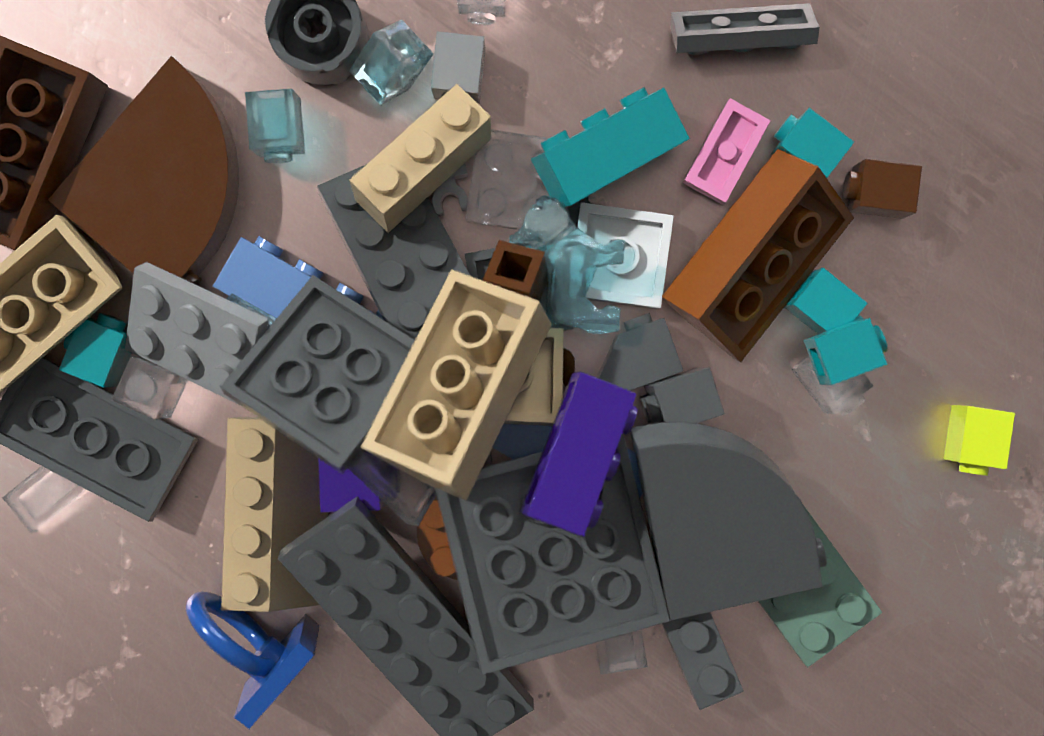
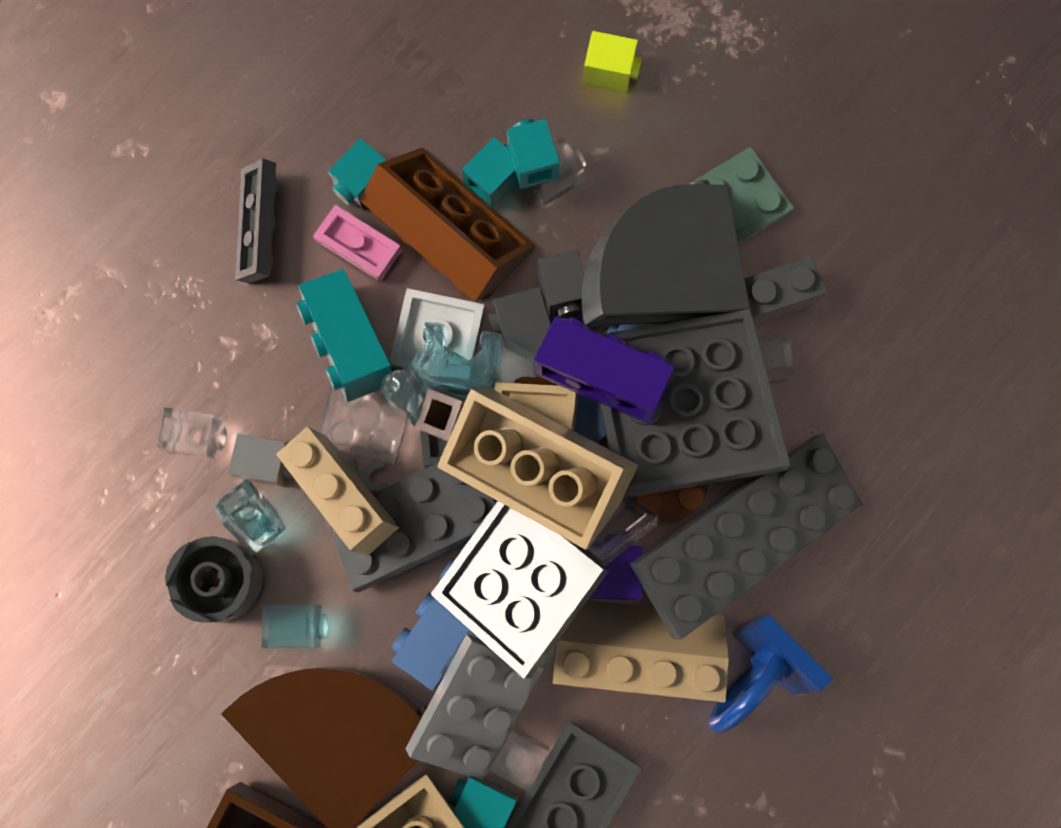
camera: 85 degrees left, 10 degrees down
reddish brown brick [843,159,922,219] -> none

